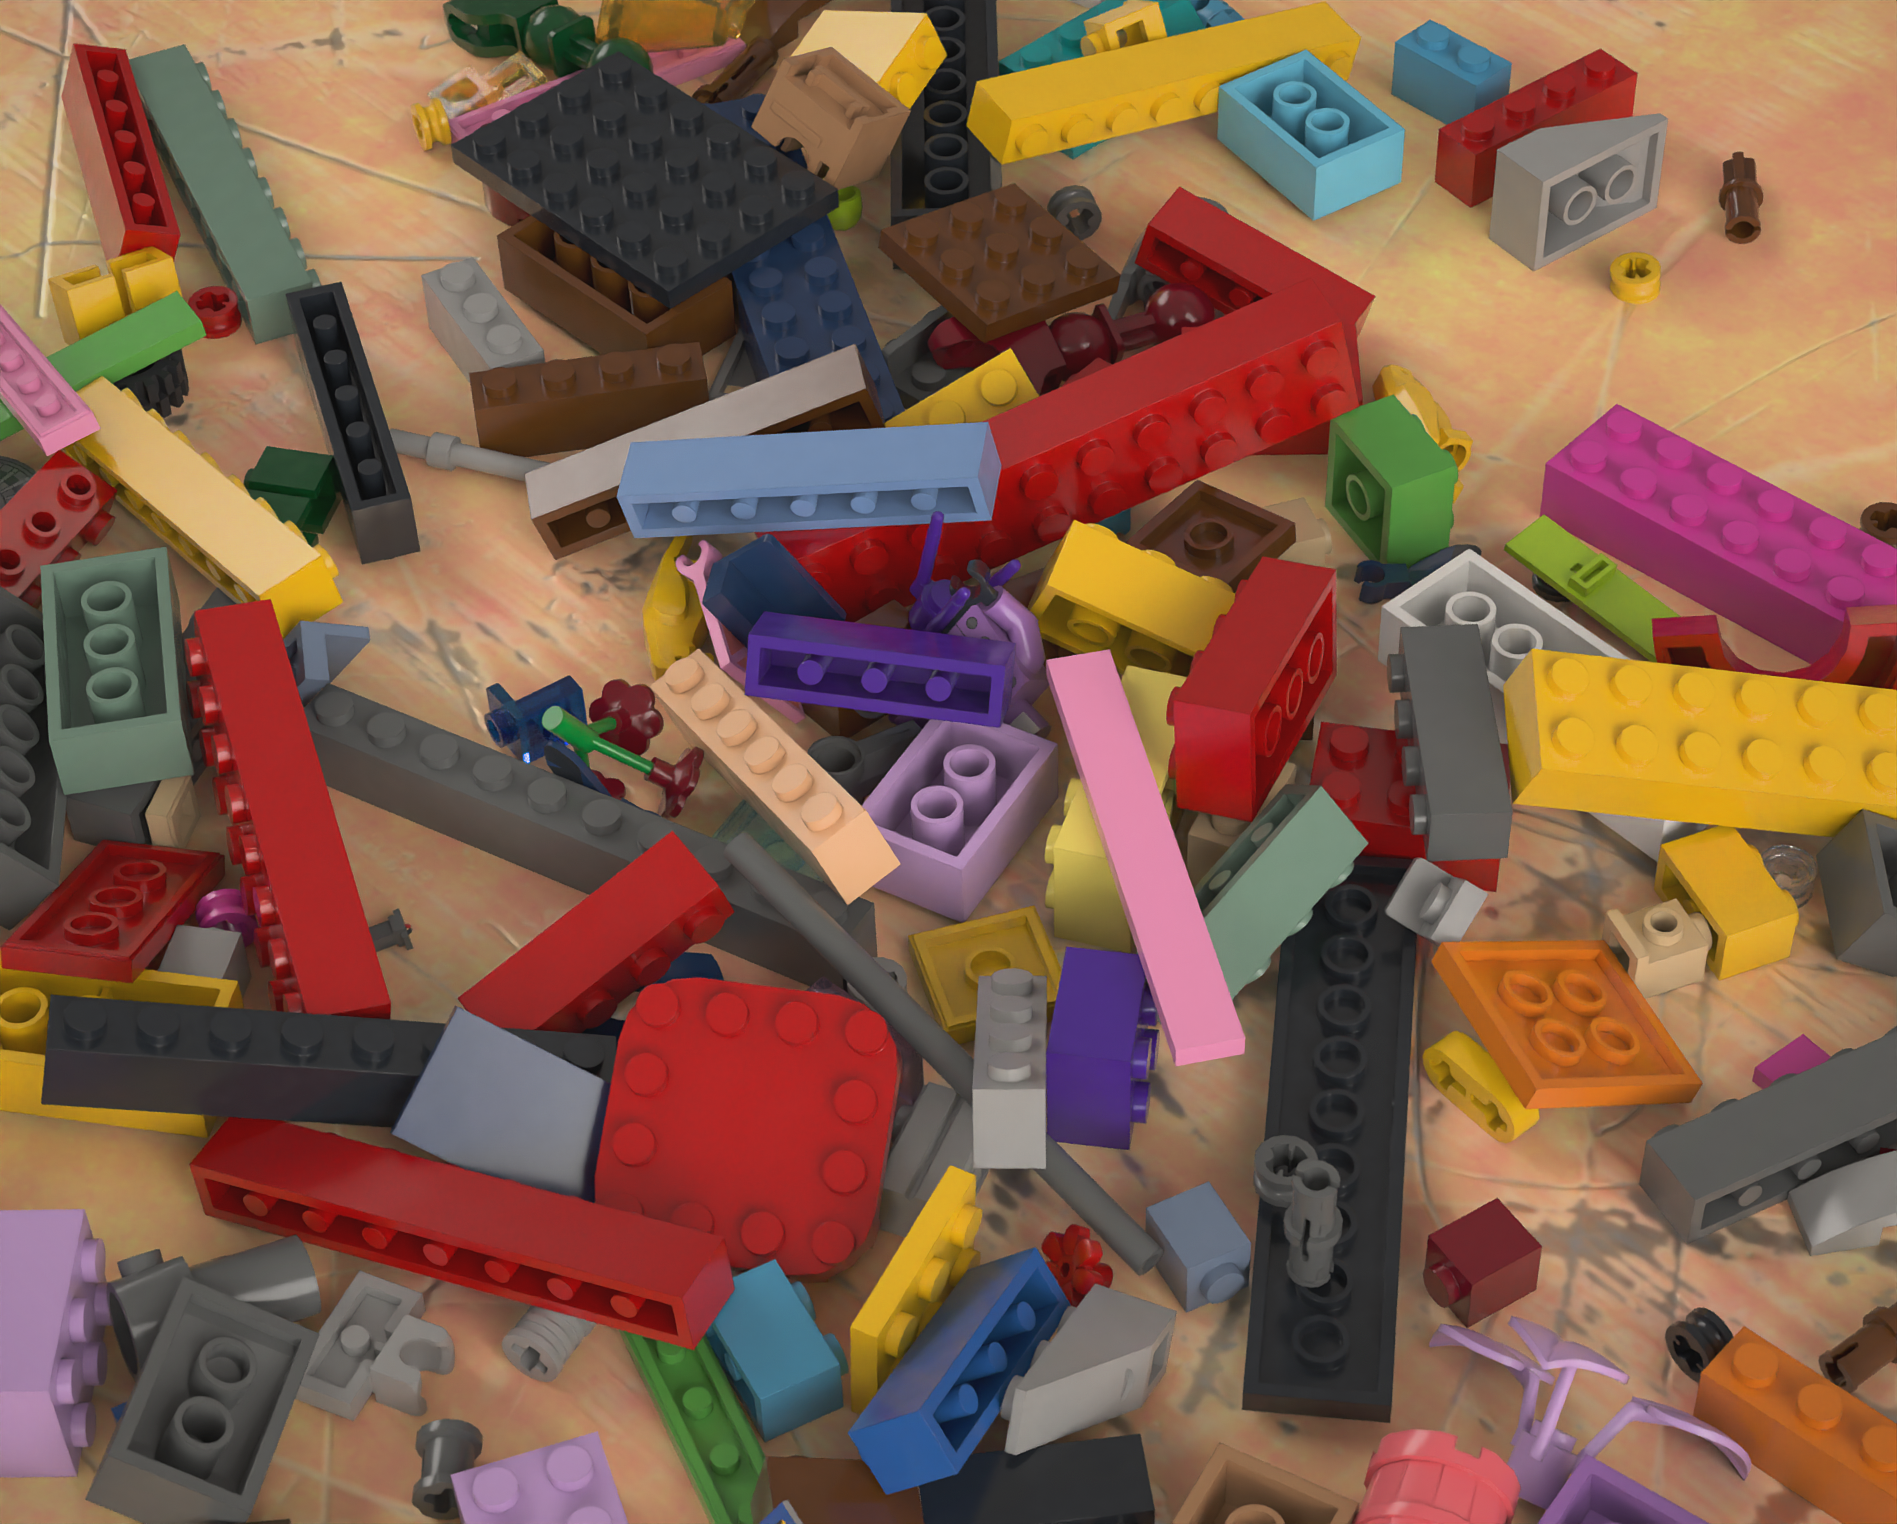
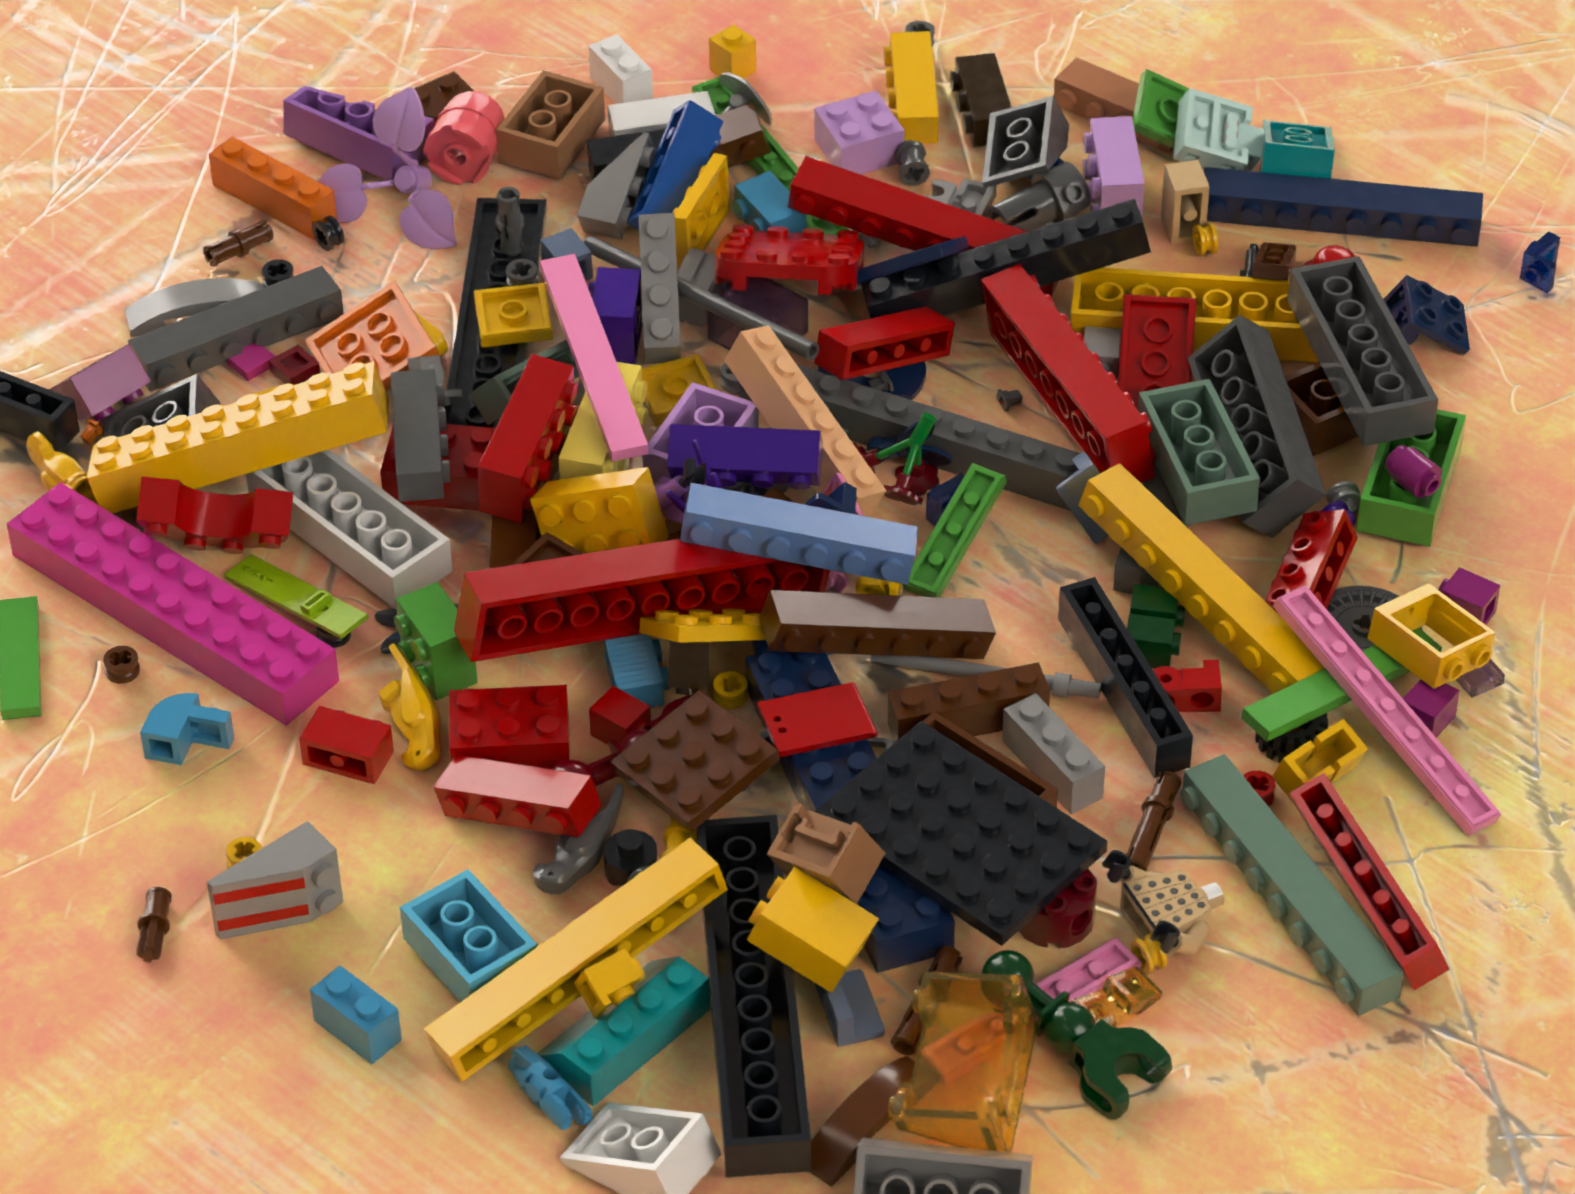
camera: 175 degrees right, 0 degrees up
red plant [1041,1224,1113,1308] -> none
dark red brick [1423,1198,1542,1328] -> none
red brick [1435,48,1638,208] -> none
none -> dark azure brick [140,693,234,765]
none -> black bush [262,259,294,287]
none -> dark red plate [269,345,320,385]
none -> red brick [299,705,394,785]
none -> yellow tile [474,283,553,347]
none -> black piece [603,829,658,886]
none -> red container [757,682,878,757]
none -> bright green tile [903,463,1007,597]
none -> tan torso [1102,850,1224,959]
none -> reddish brown pin [1126,771,1182,871]
none -> red leg [1153,659,1222,712]

